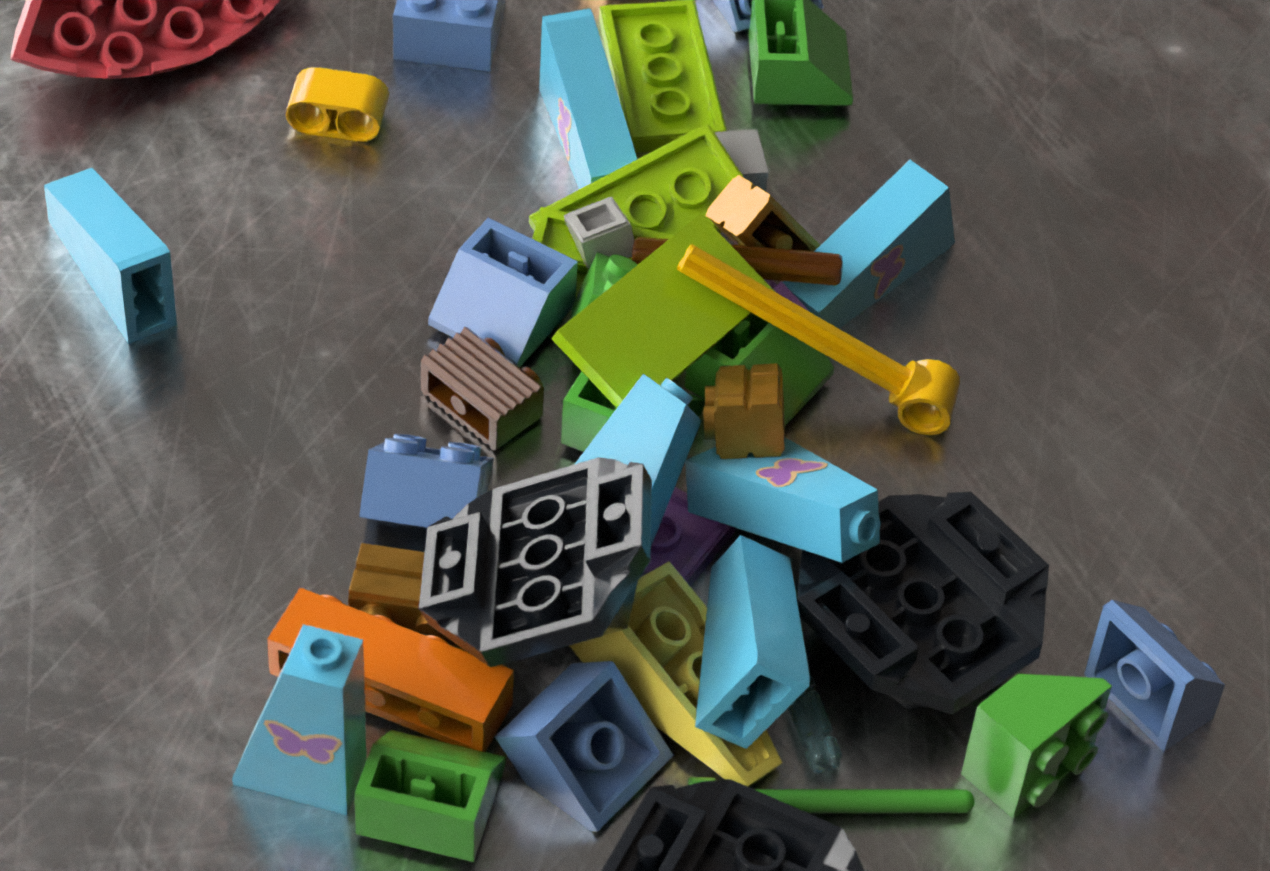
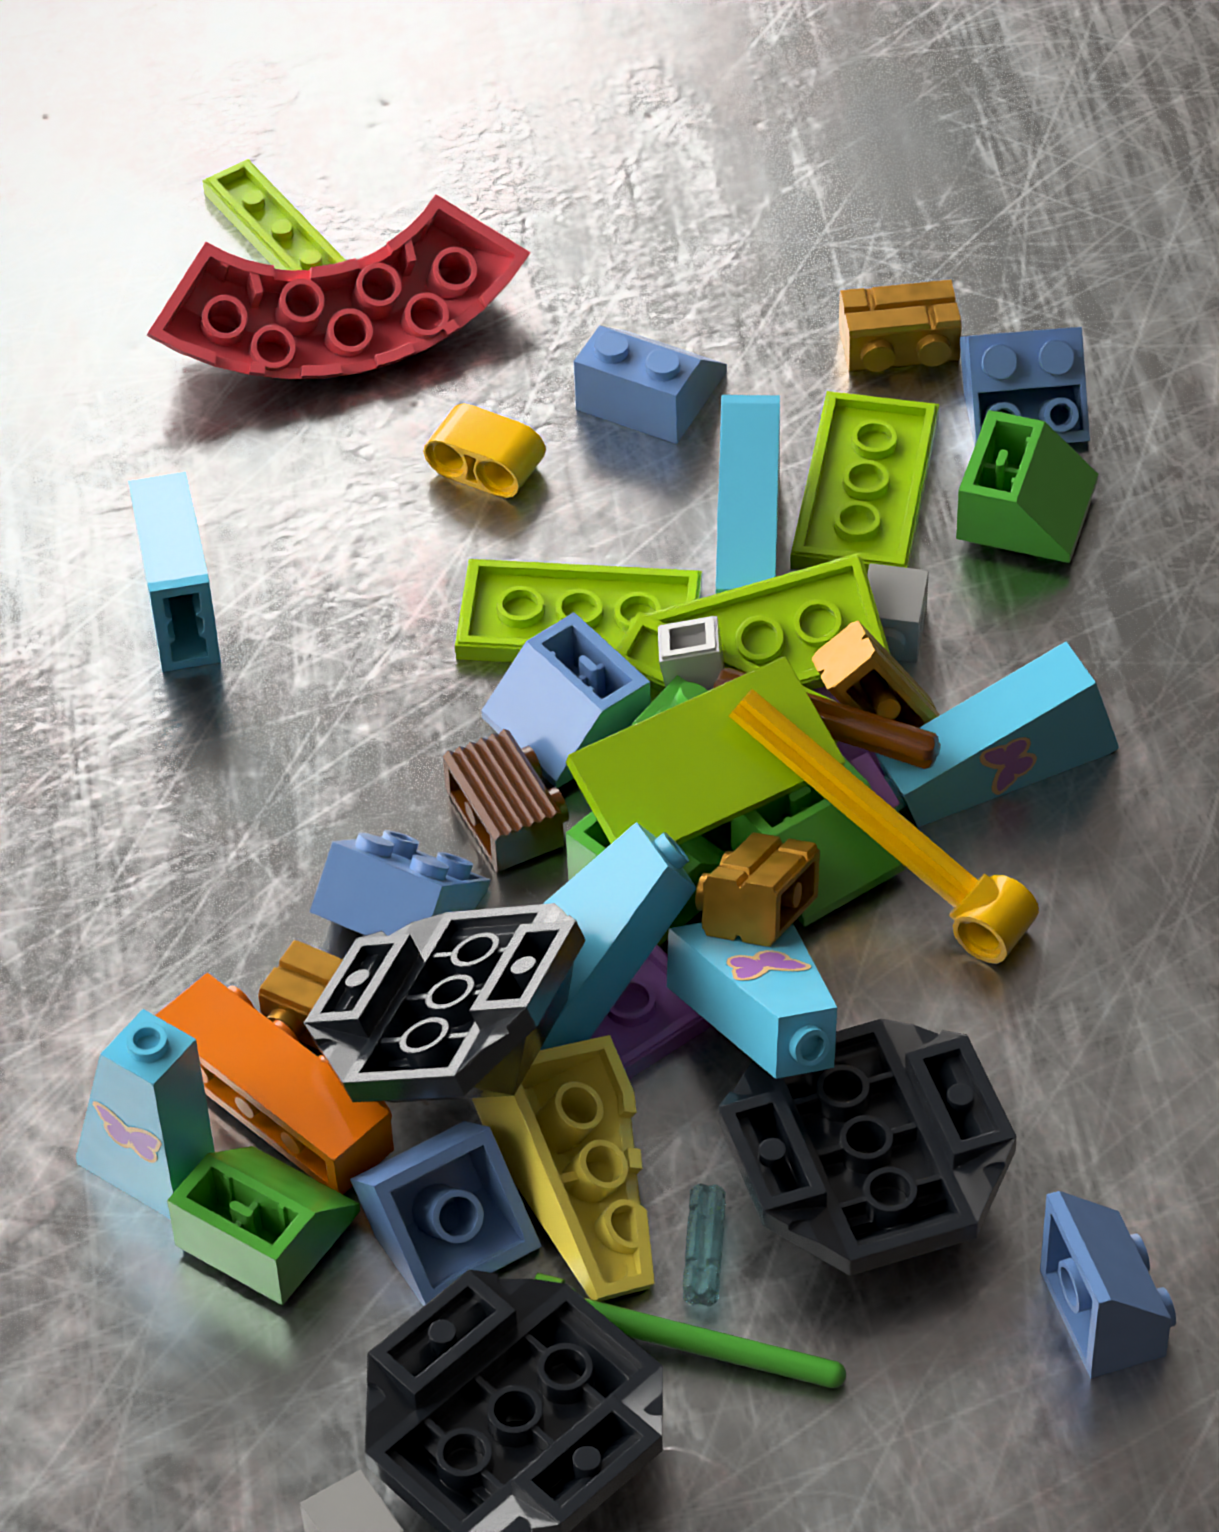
camera: 25 degrees right, 0 degrees up
medium azure slope [695,535,810,749] -> none
bright green slope [961,673,1112,819] -> none
none -> lime tile [455,559,702,663]

